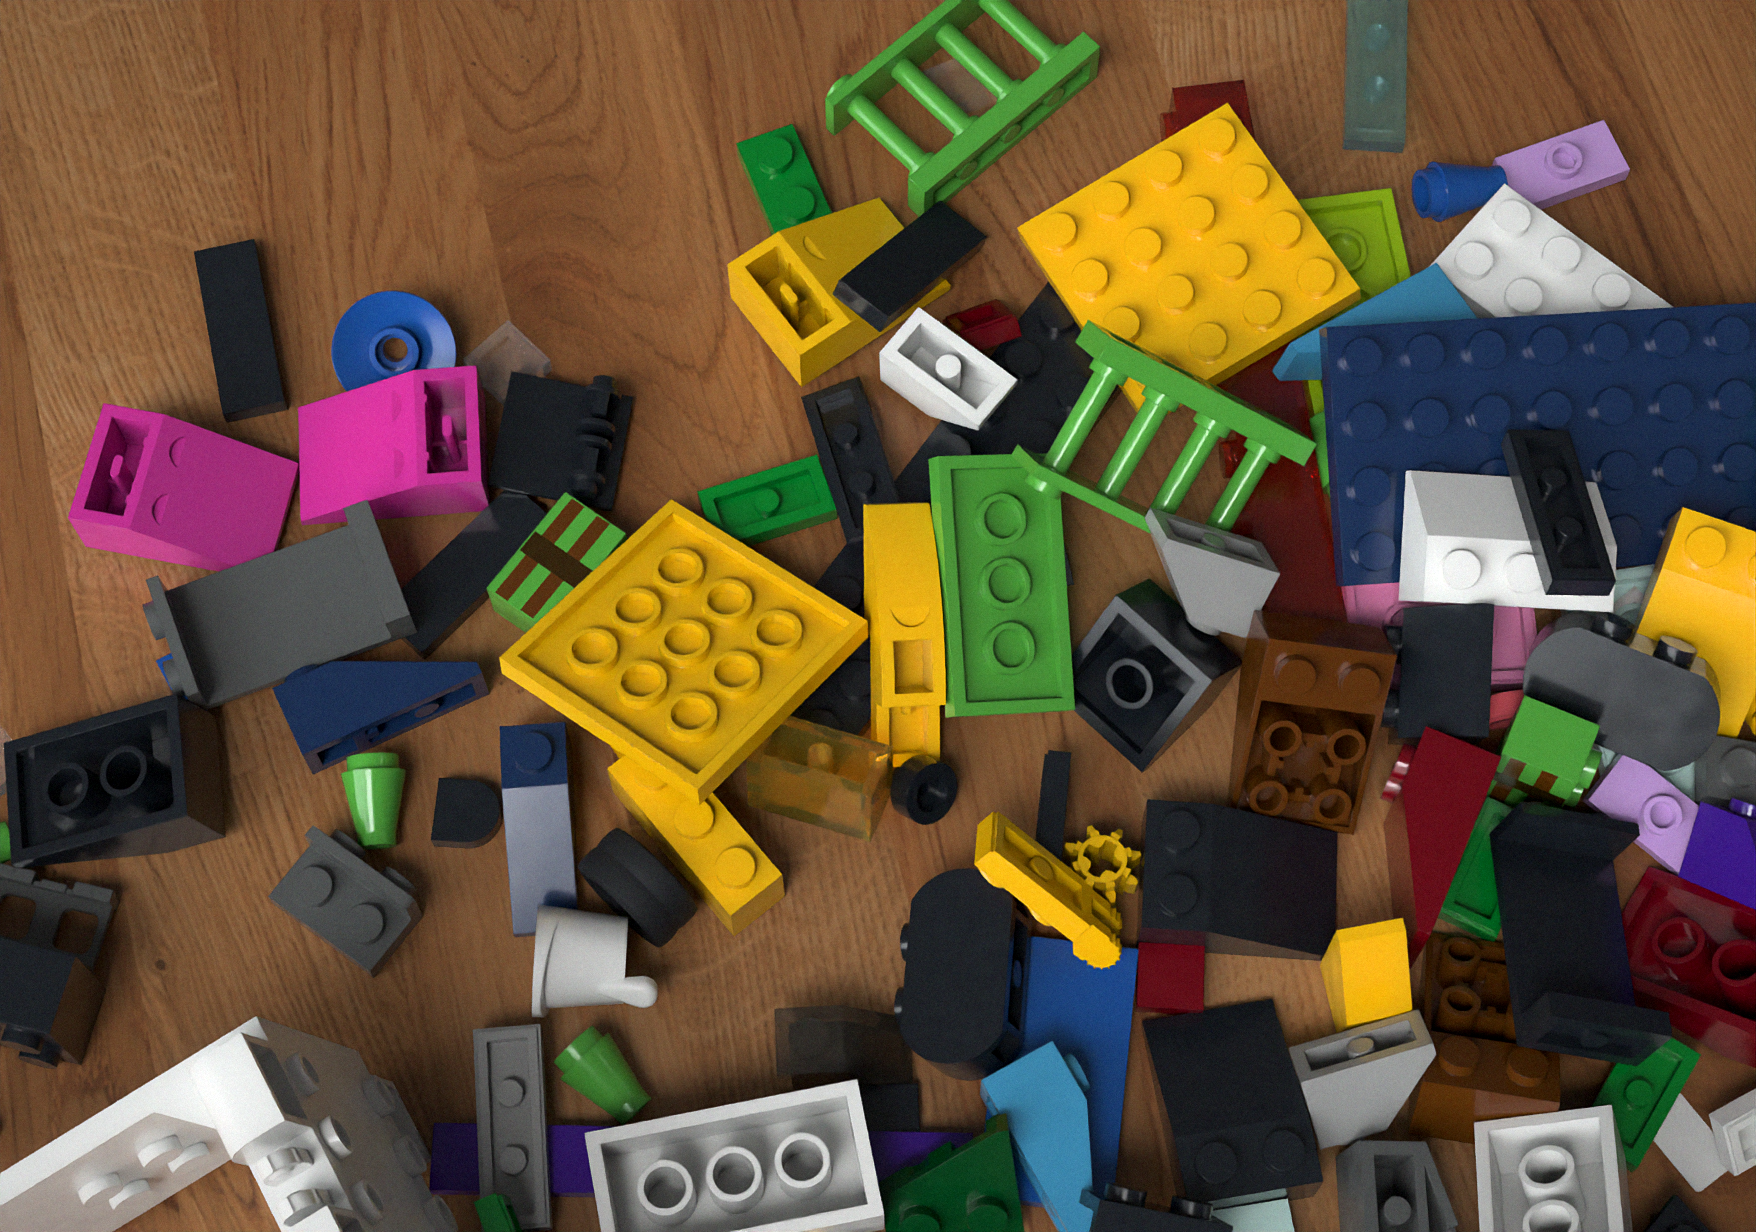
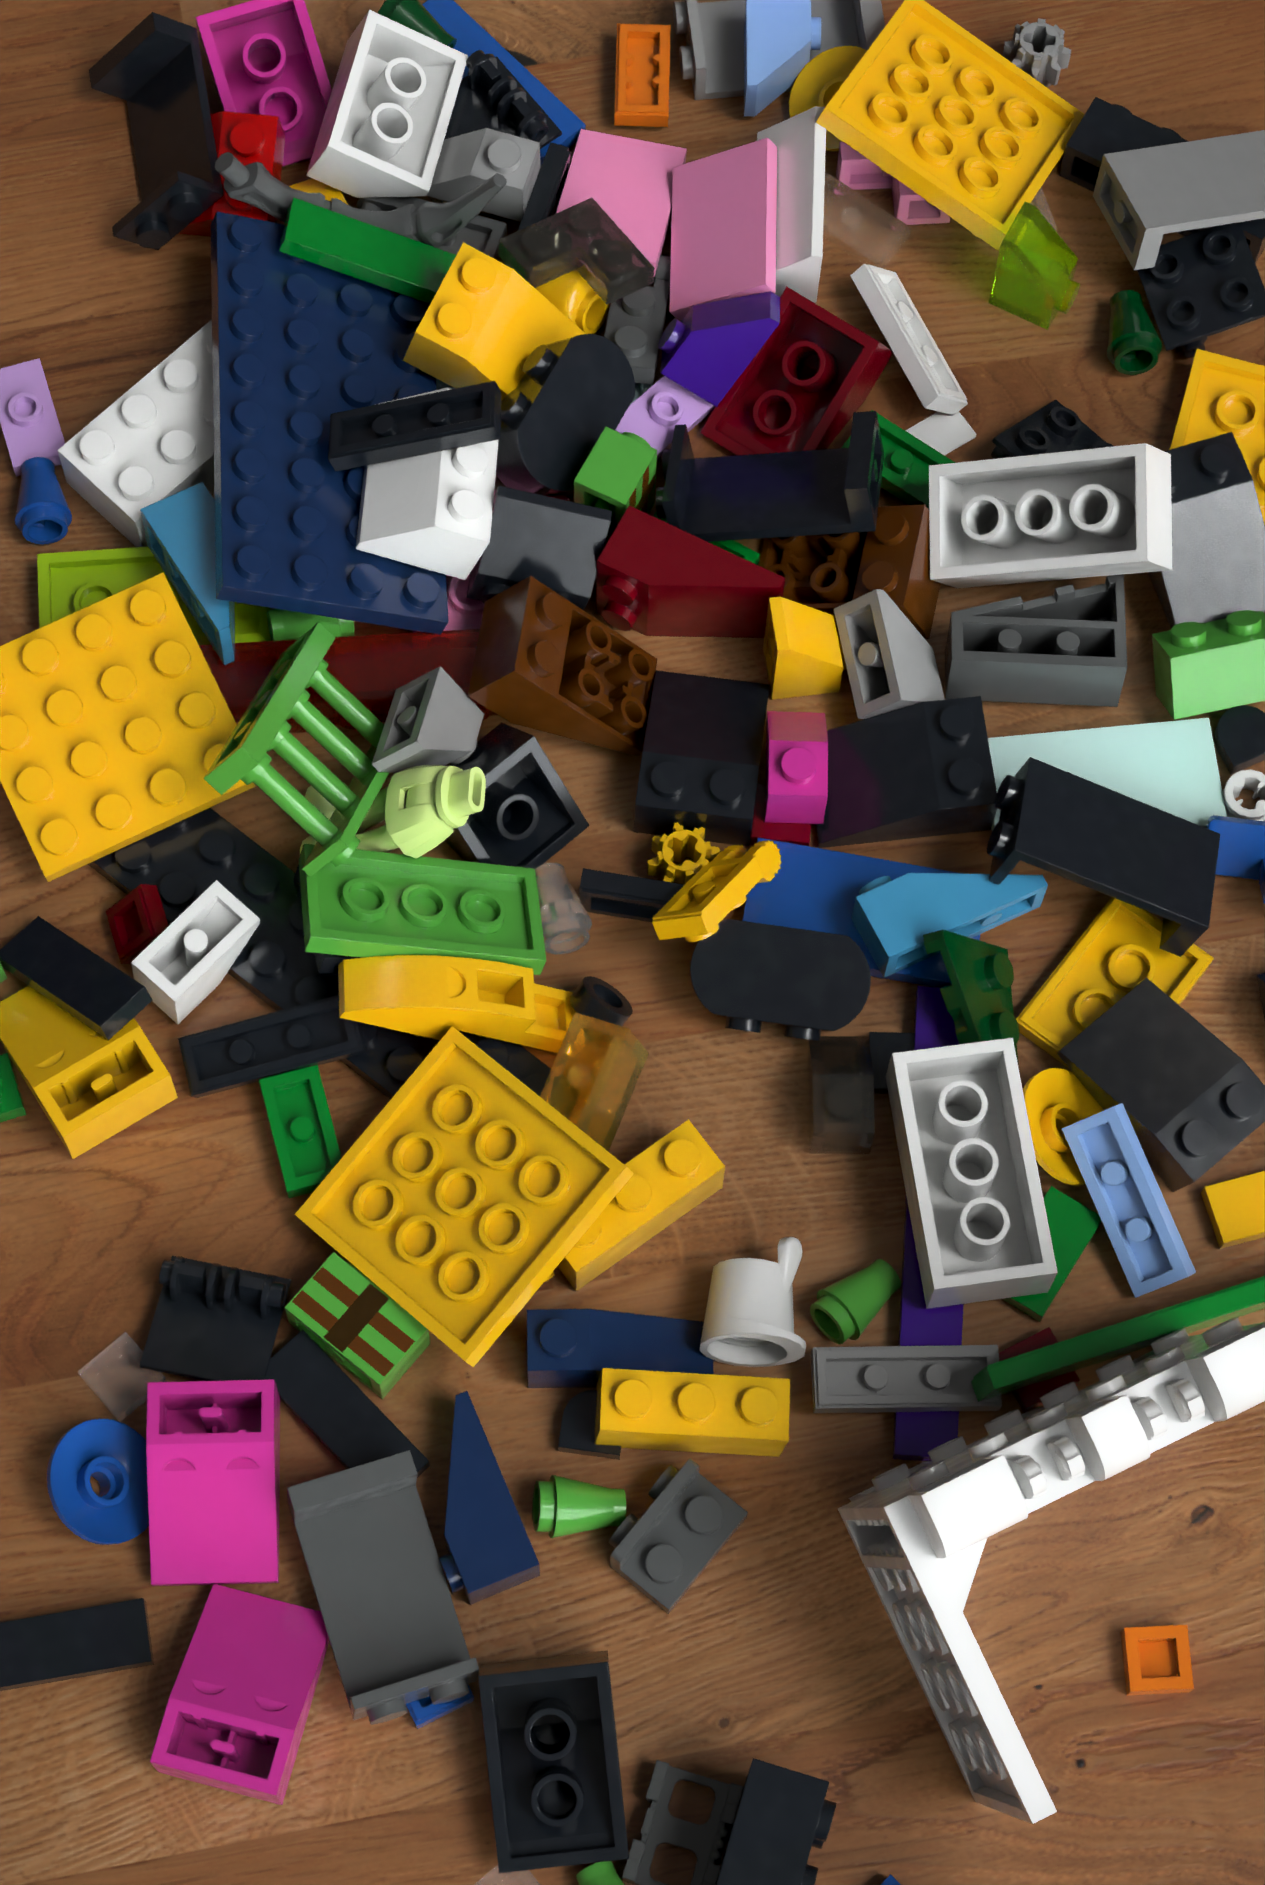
camera: 90 degrees left, 0 degrees up
black tyre [578,828,698,948] -> none
none -> yellowish green piece [300,765,486,859]
none -> clear cone [535,863,592,954]
none -> yellow brick [594,1368,790,1457]
none -> dark pink slope [765,711,828,824]

